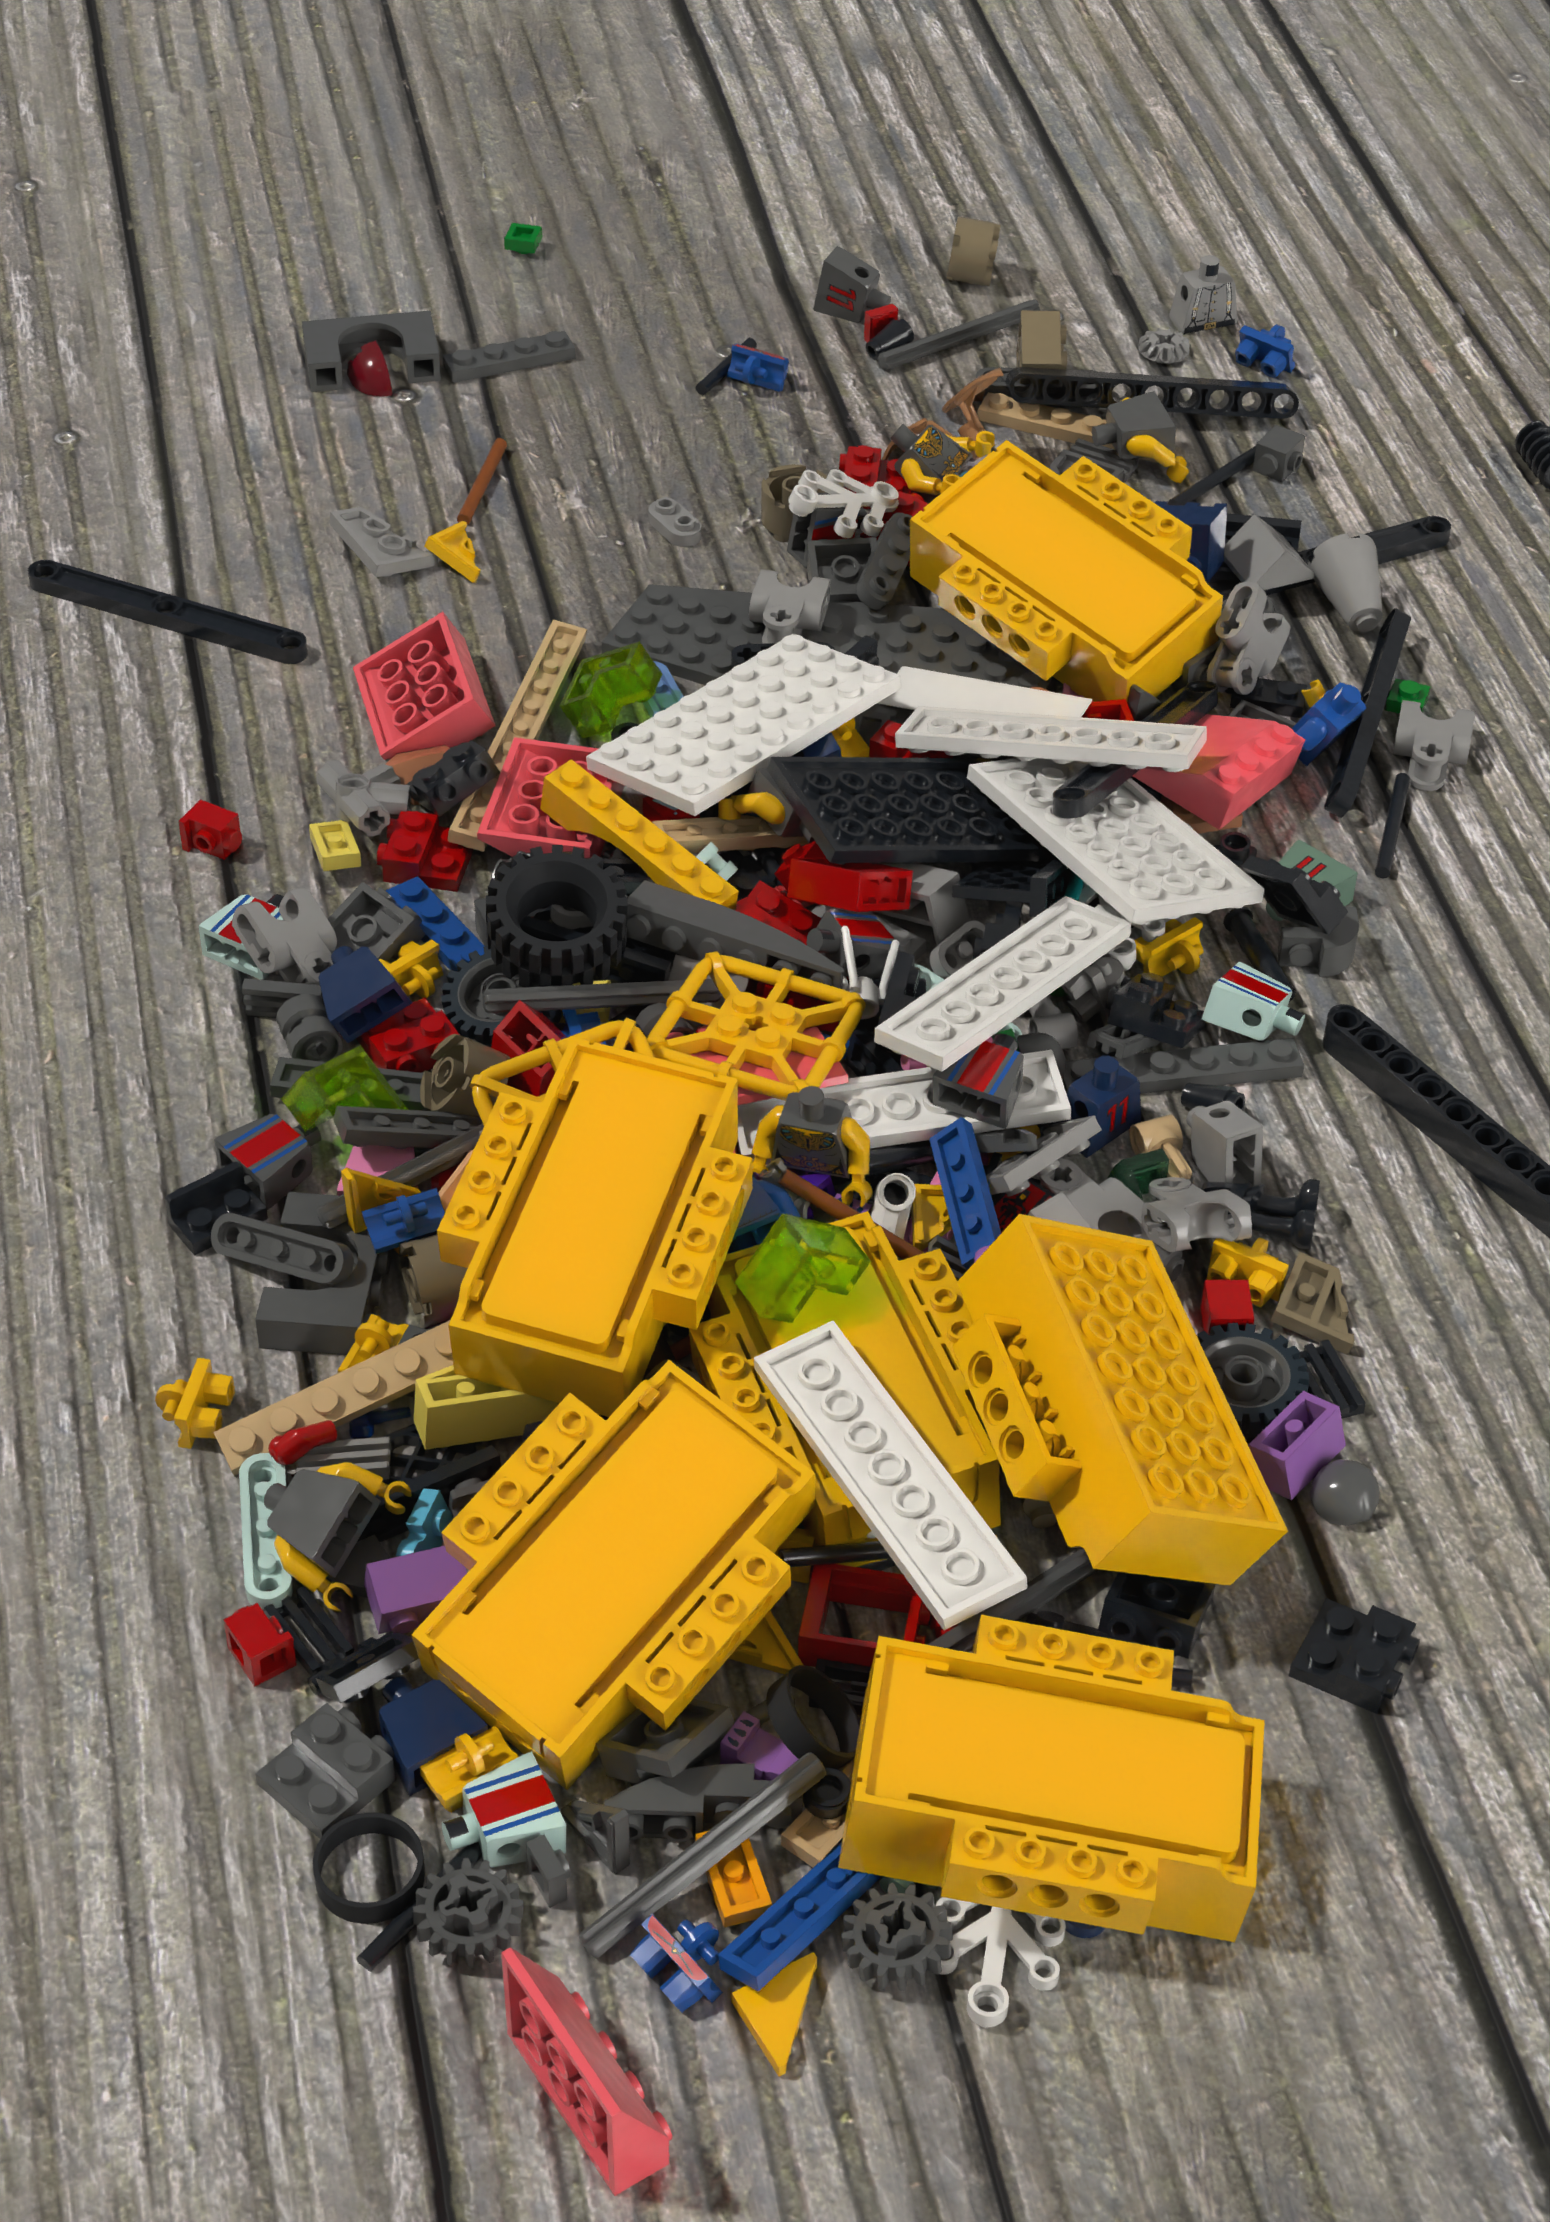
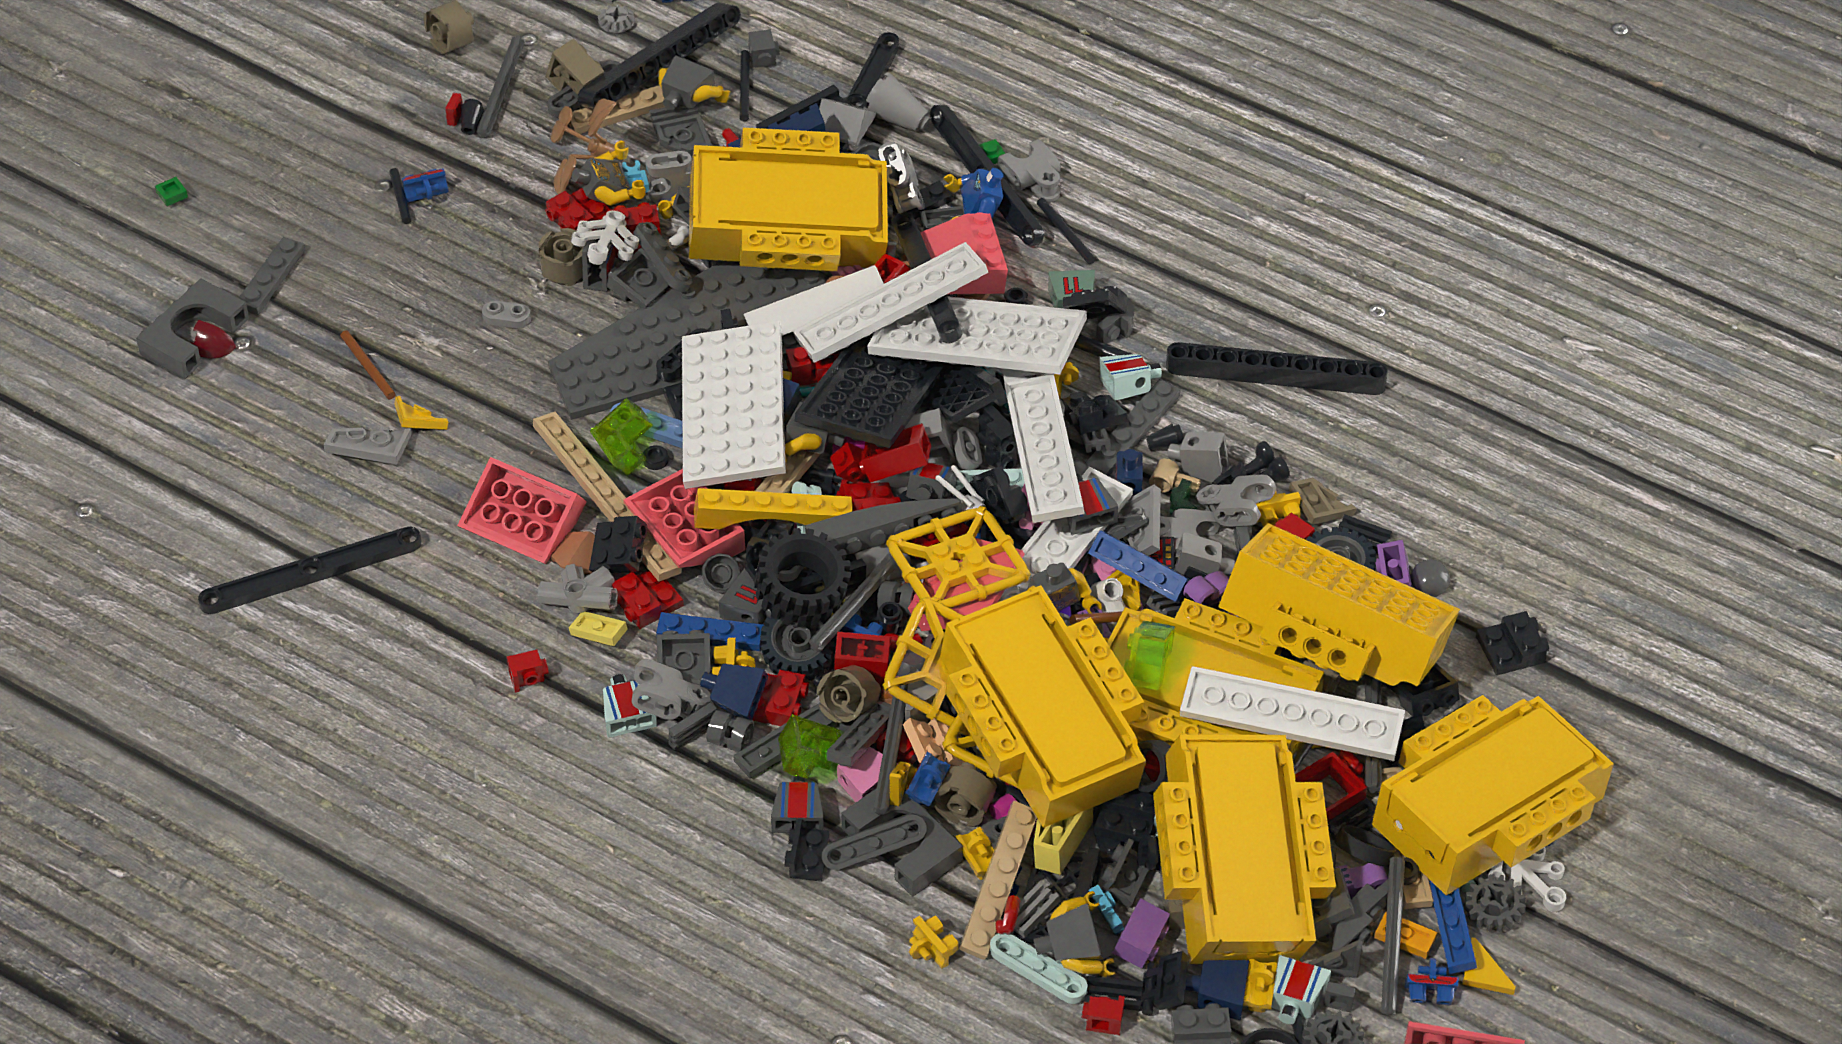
camera: 45 degrees left, 5 degrees up
light grey piece [749,569,831,644] -> none
dark grey torso [813,246,891,323] -> none

